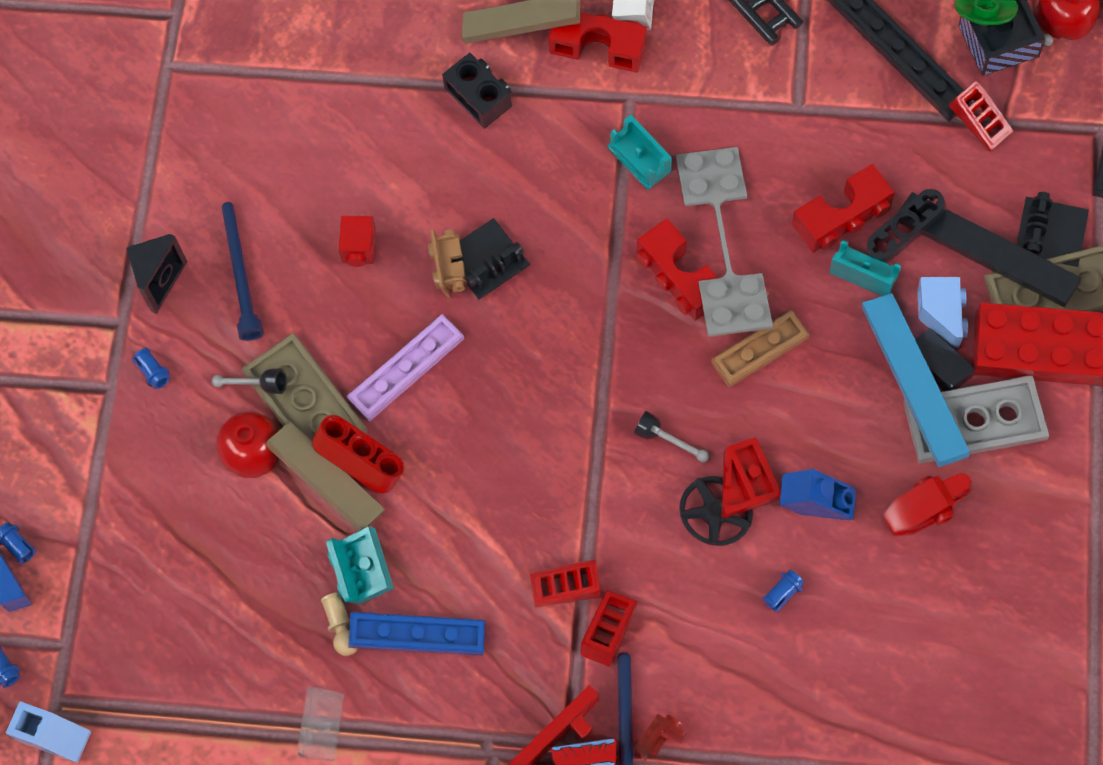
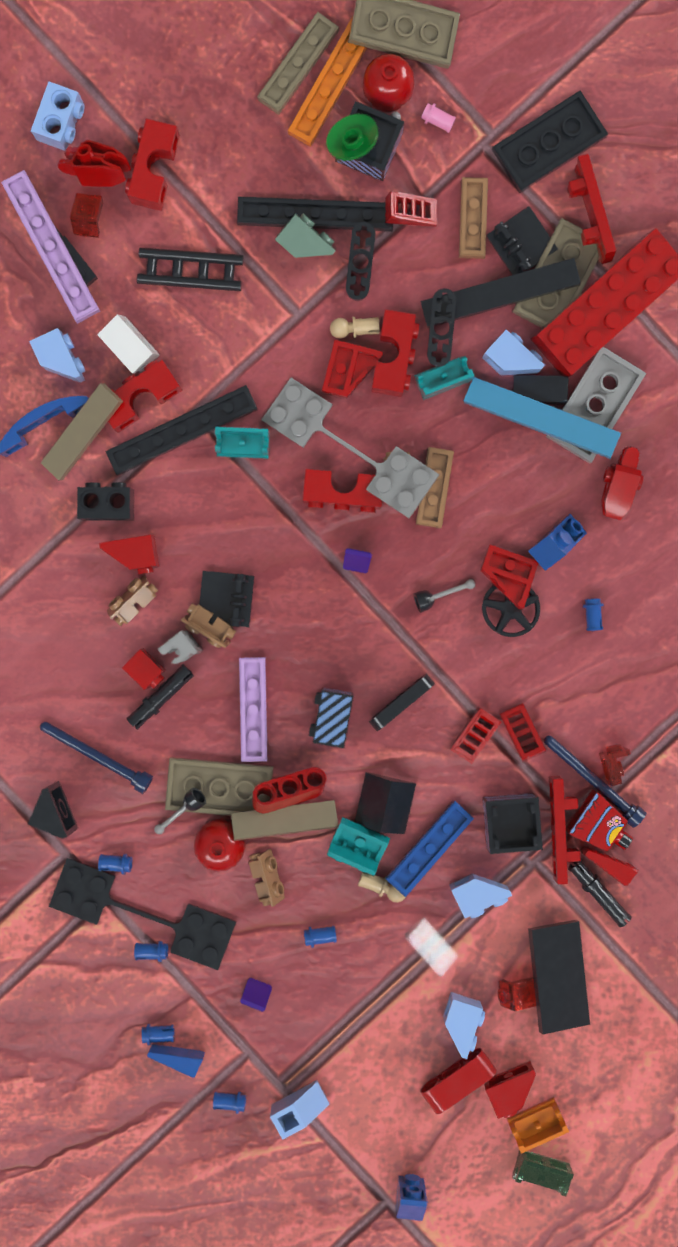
camera: 55 degrees left, 20 degrees up
none -> black hinge [49,858,237,970]
none -> red slope [99,534,160,575]
none -> black tile [105,385,258,476]
none -> medium nougat hinge [107,575,158,626]
none -> black pin [126,664,194,730]
none -> blue pin [134,941,168,962]
none -> light grey hinge [158,630,203,664]
none -> dark purple slope [240,978,272,1012]
none -> medium nougat hinge [248,849,285,907]
none -> sand green slope [275,213,336,258]
none -> blue pin [304,926,337,948]
none -> container [309,687,354,749]
none -> red wing [322,340,383,398]
none -> tan pin [330,317,380,339]
none -> dark purple slope [343,548,372,573]
none -> black beam [346,222,375,301]
none -> black slope [354,772,416,834]
none -> black beam [368,673,435,731]
none -> bright pink pin [421,103,456,133]
none -> light blue slope [449,874,512,918]
none -> medium nougat tile [459,177,488,259]
none -> black container [482,793,543,854]

